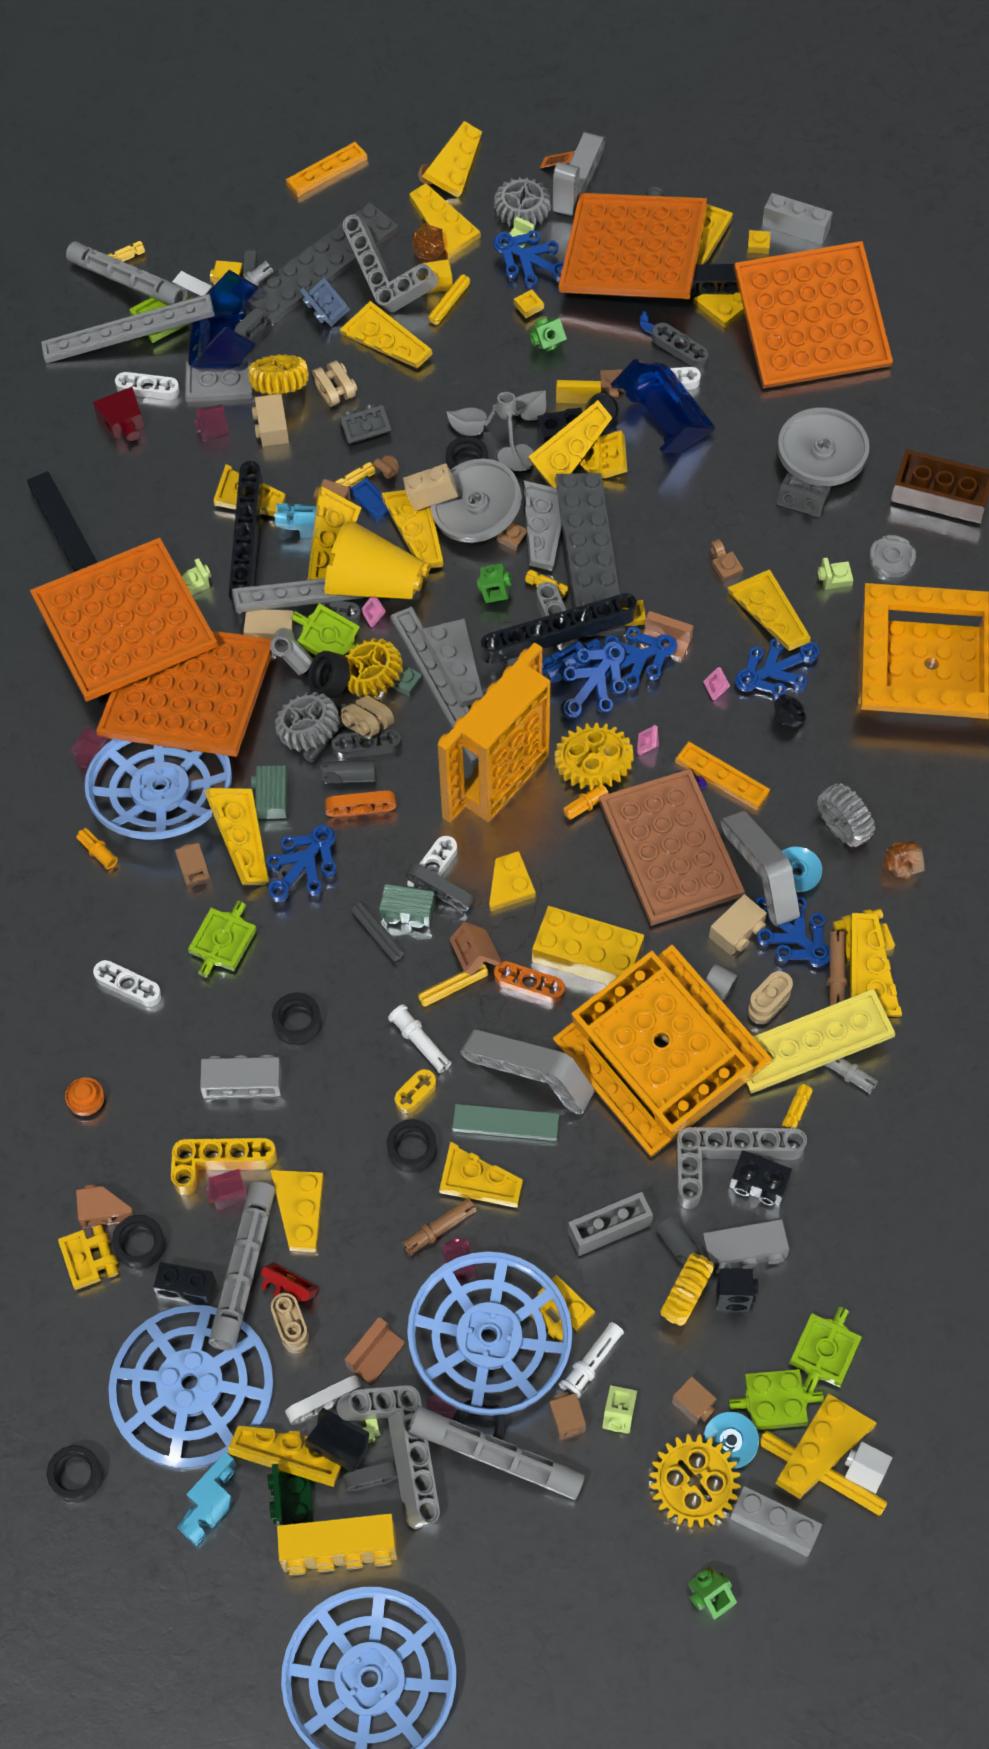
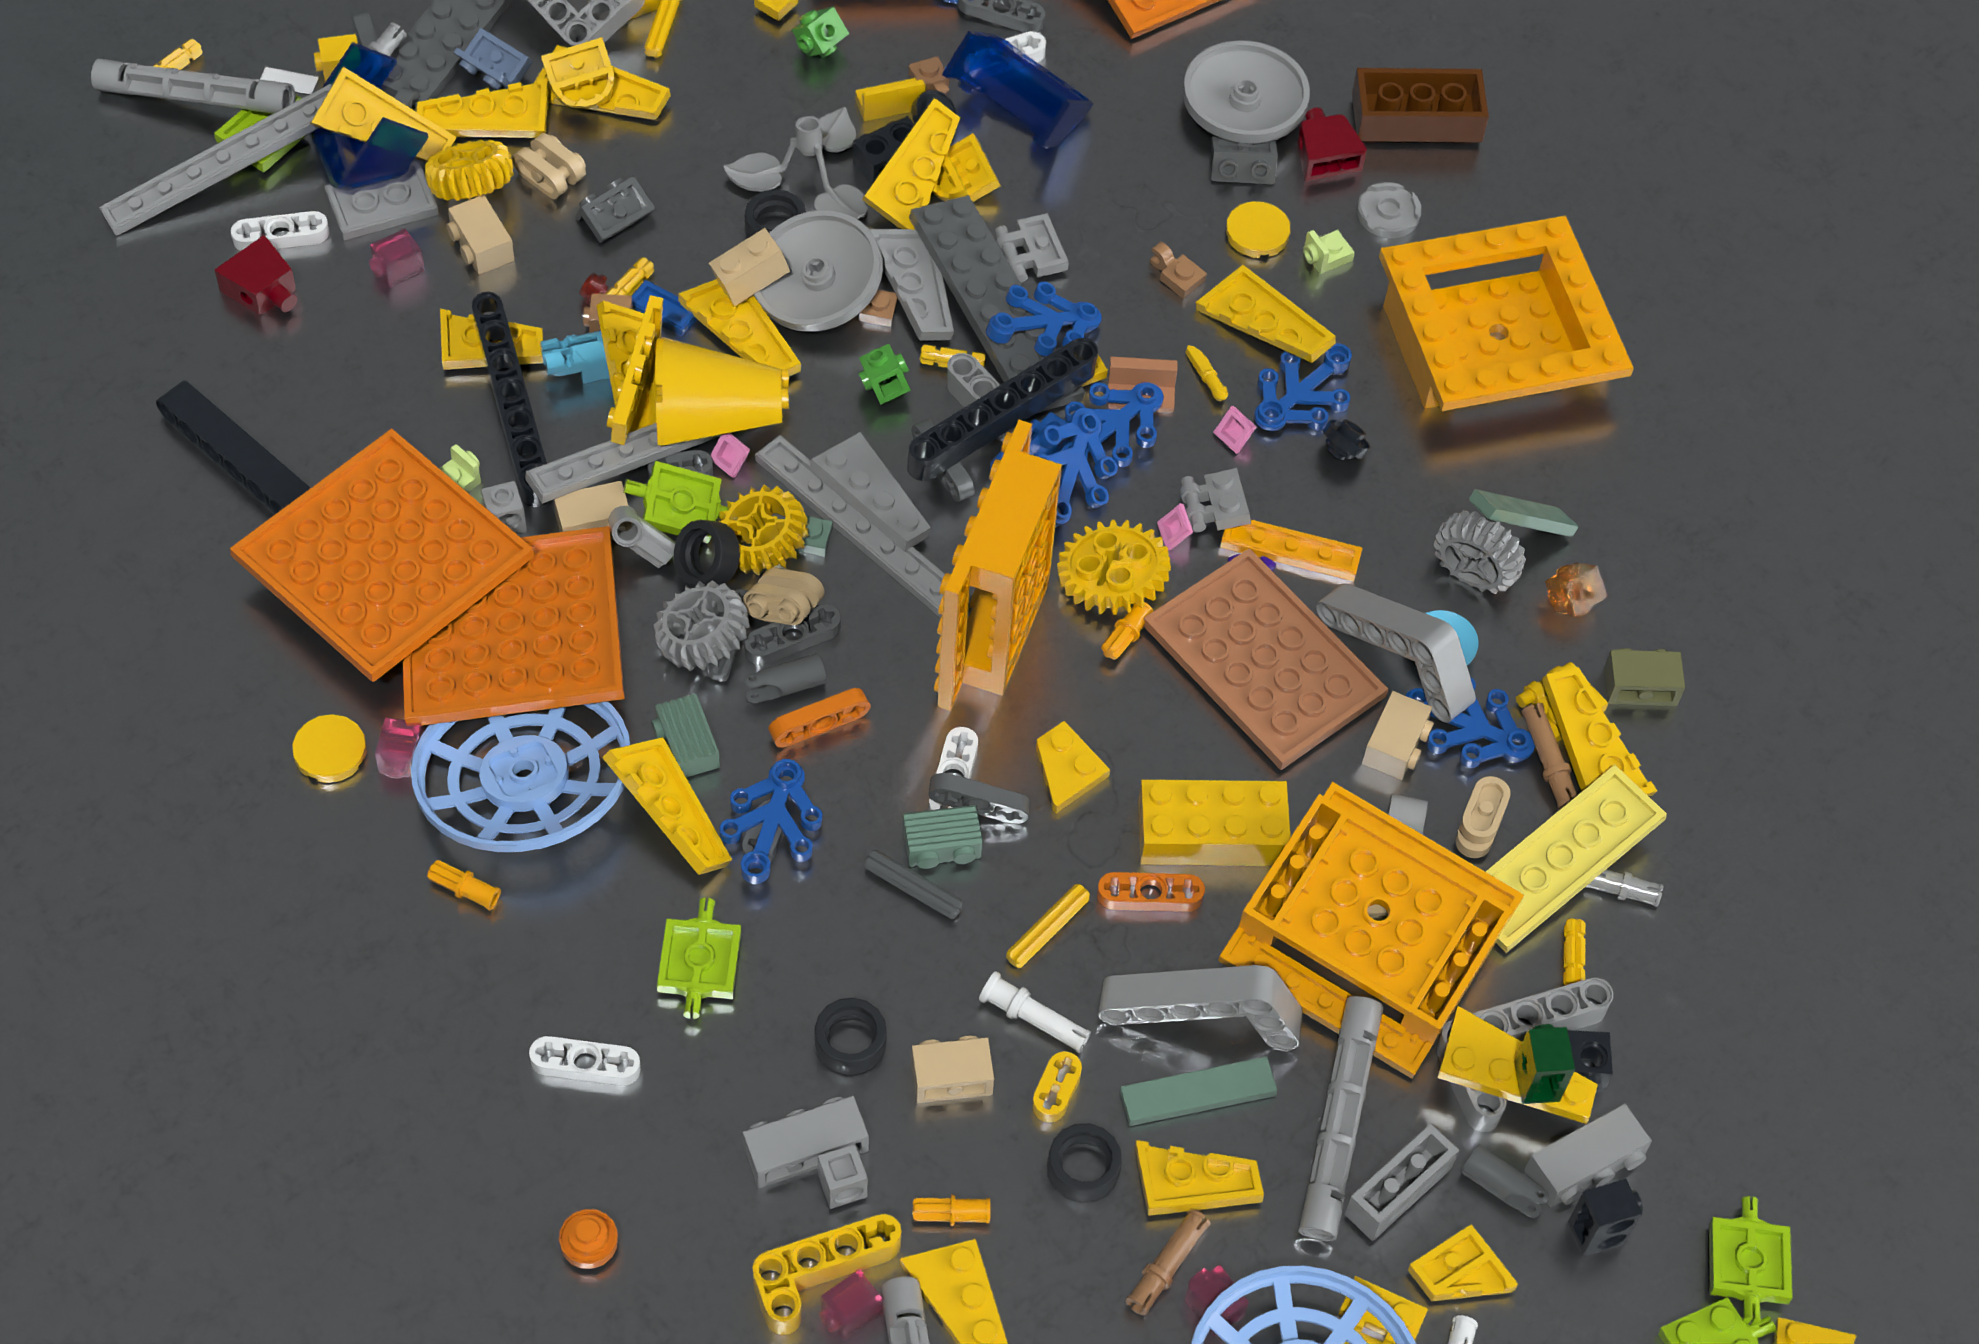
camera: 25 degrees left, 5 degrees down
medium nougat brick [175,842,210,886] -> none
medium nougat plate [374,455,399,478] -> none
nougat panel [449,921,502,975] -> none
yellow gear [661,1253,714,1326] -> none
none -> yellow tile [292,714,367,783]
none -> yellow wing [310,67,457,162]
none -> yellow wing [416,77,549,138]
none -> light grey brick [481,481,527,534]
none -> yellow slope [541,37,614,109]
none -> clear red plate [579,272,609,305]
none -> yellow wing [607,295,663,445]
none -> light grey brick [818,1144,868,1209]
none -> tan brick [911,1036,994,1103]
none -> light orange axle [912,1195,990,1226]
none -> blue plant [986,282,1102,356]
none -> light grey plate [995,213,1069,283]
none -> light grey plate [1180,468,1251,532]
none -> yellow piece [1185,345,1228,401]
none -> yellow tile [1226,201,1290,258]
none -> dark red torso [1298,107,1367,181]
none -> light grey piece [1298,996,1383,1241]
none -> yellow wing [1408,1224,1518,1301]
none -> yellow wing [1438,1006,1598,1124]
none -> sand green tile [1469,489,1579,537]
none -> dark green brick [1514,1024,1575,1104]
none -> olive brick [1604,648,1685,706]

